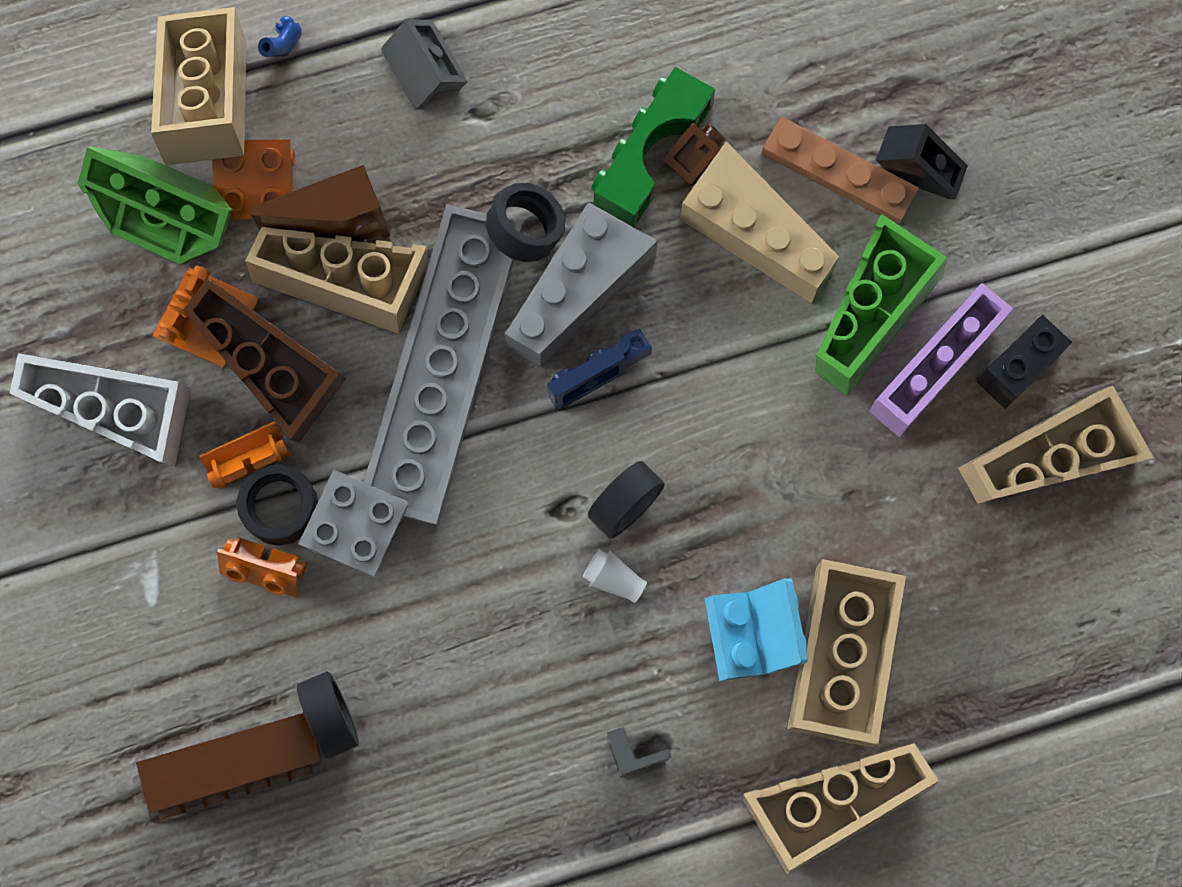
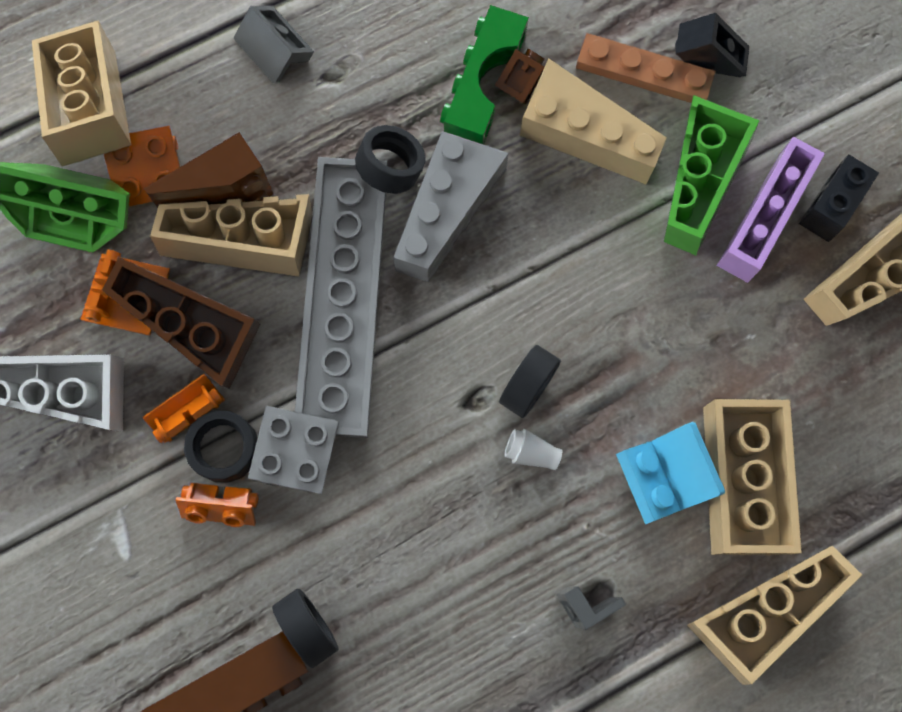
camera: 15 degrees left, 0 degrees up
blue arm [258,16,302,57] -> none
dark blue hinge [547,329,652,410] -> none

